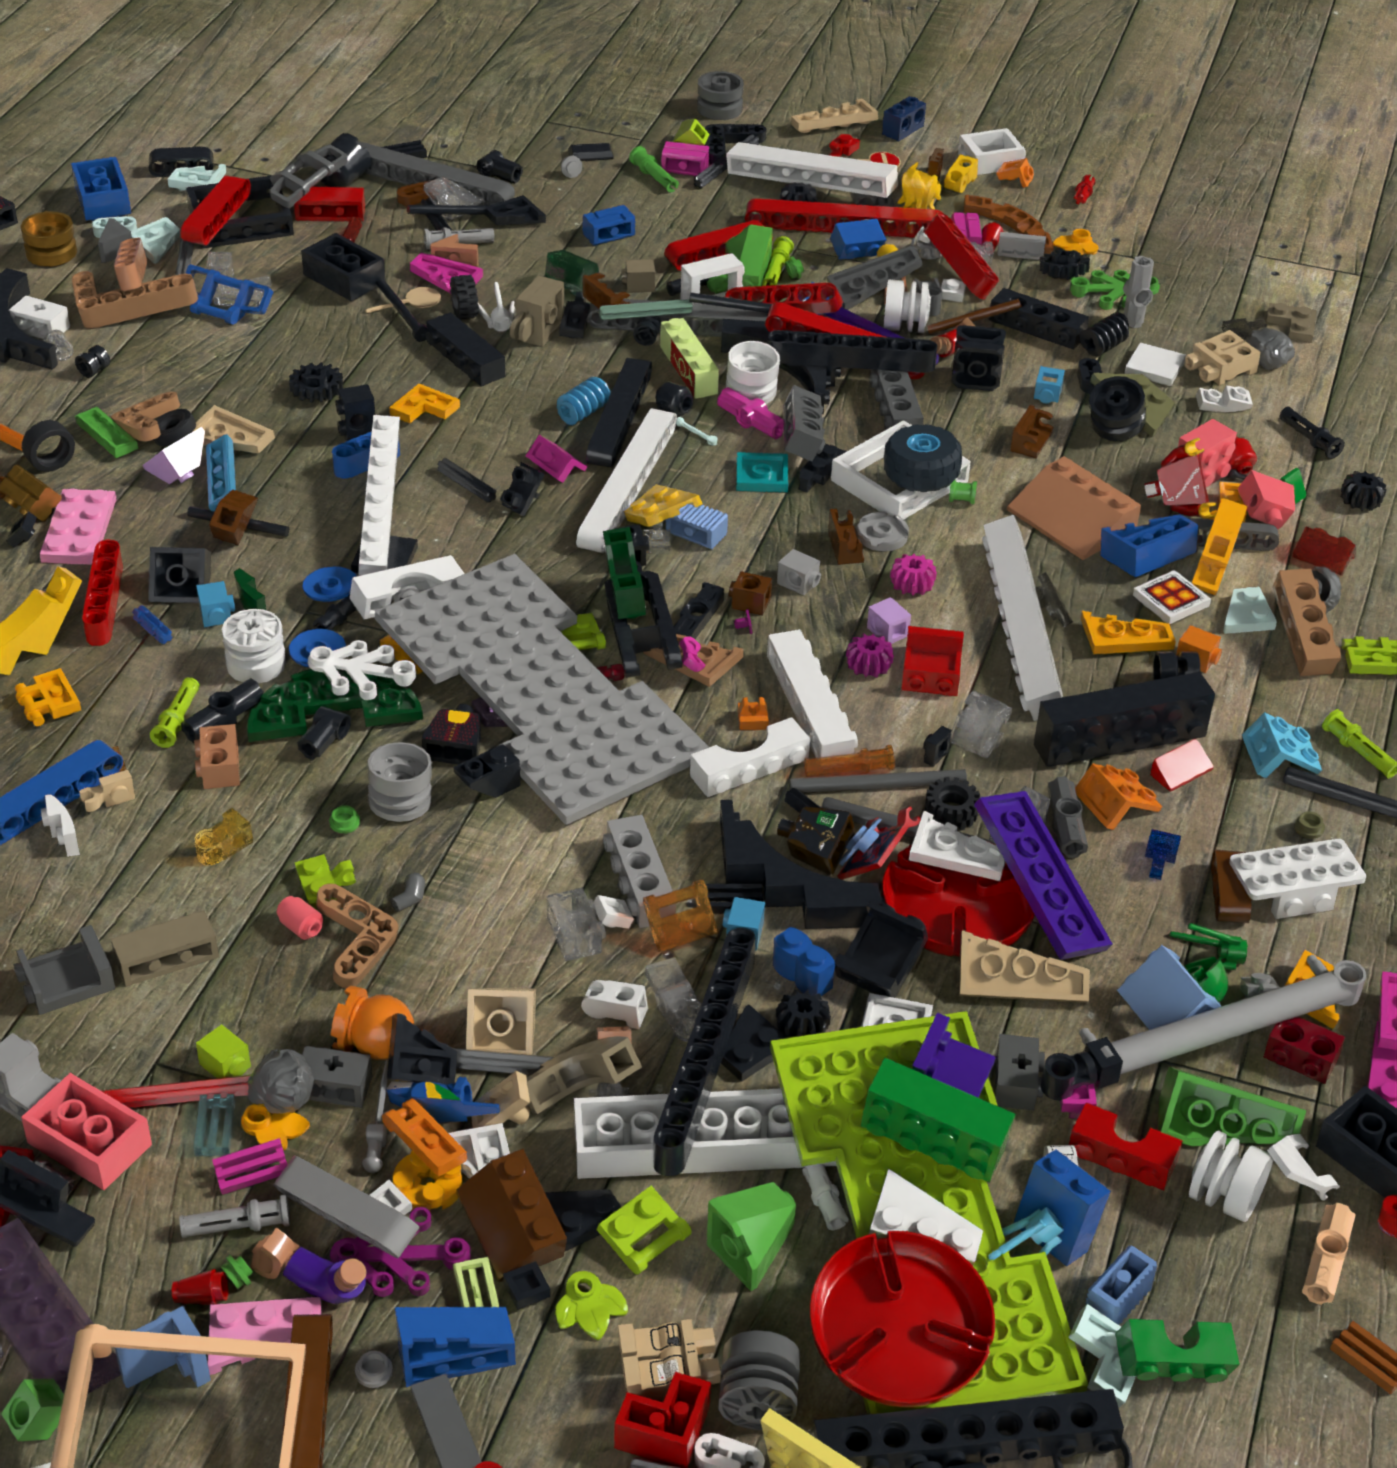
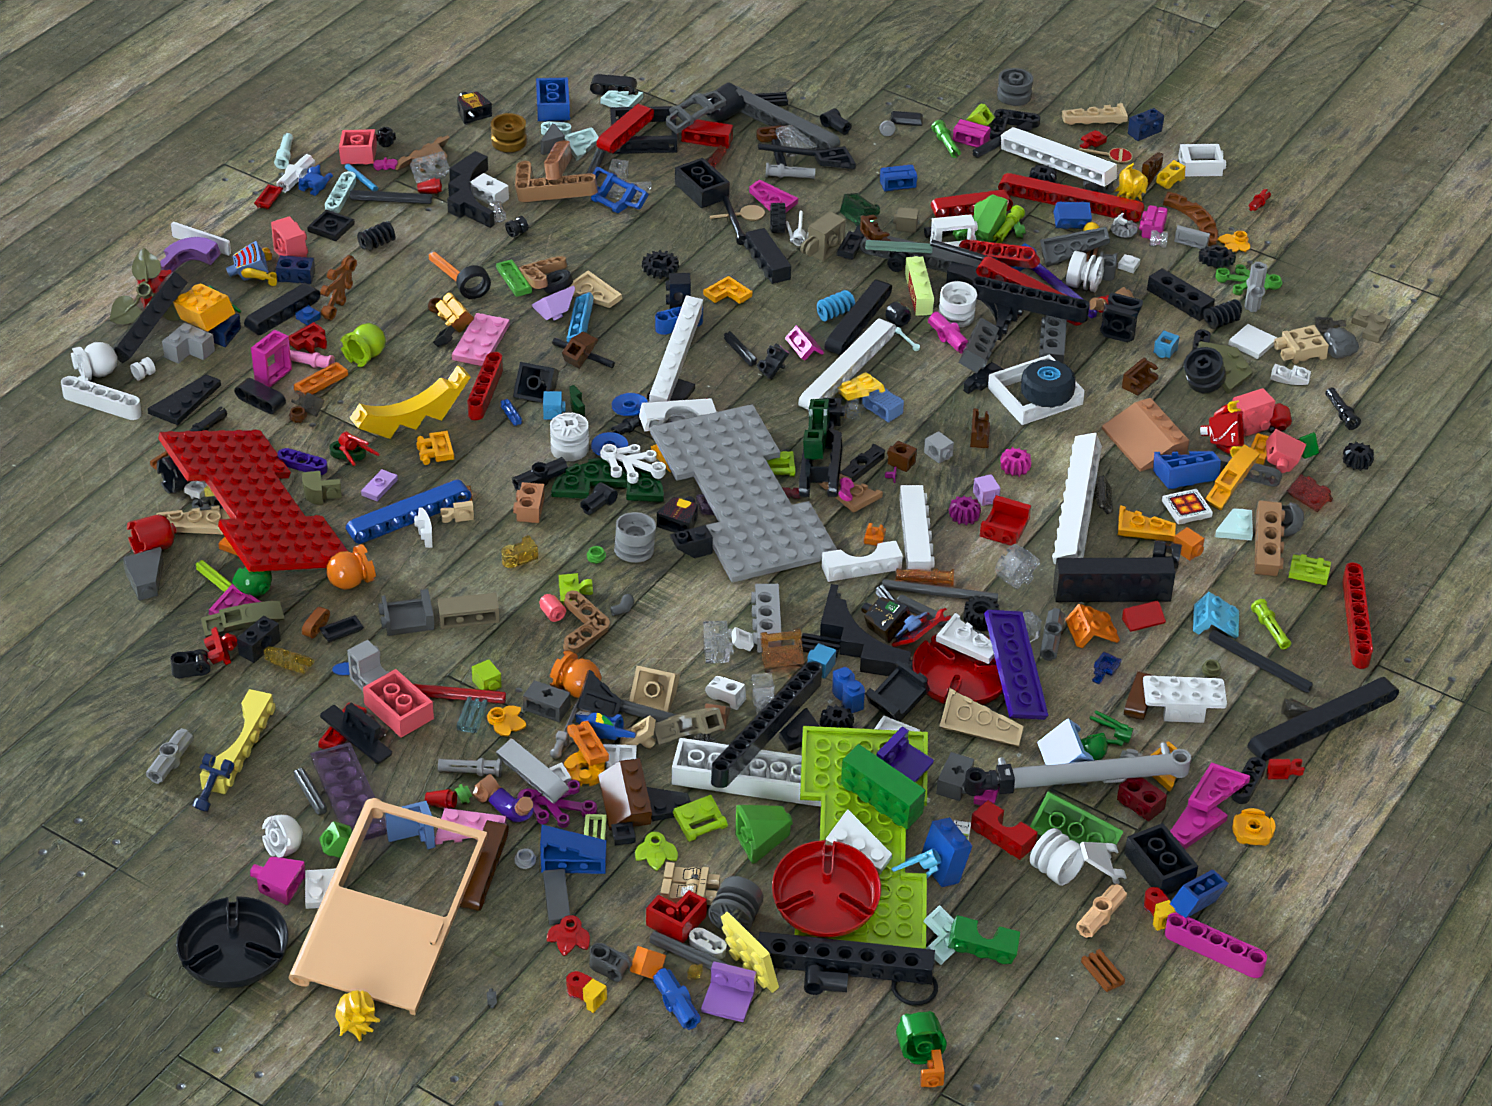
camera: 15 degrees right, 0 degrees up
lime pin [150,677,200,748] -> none
dark pink tile [212,1138,287,1195] -> none
dark grey hair [247,1049,314,1113] -> none
nougat slope [430,234,479,267] -> none
teal tile [736,452,788,493] -> none
white pin [802,1163,848,1230] -> none
light grey tile [856,512,909,552] -> none
black plate [923,726,952,767] -> none
red beam [924,212,999,300] -> none
reddish brown bar [927,299,1021,335] -> none
bright green bush [949,480,977,505] -> none
red cone [981,222,1003,255] -> none
orange bracket [996,158,1034,188] -> none
medium blue brick [1084,1246,1157,1325] -> none

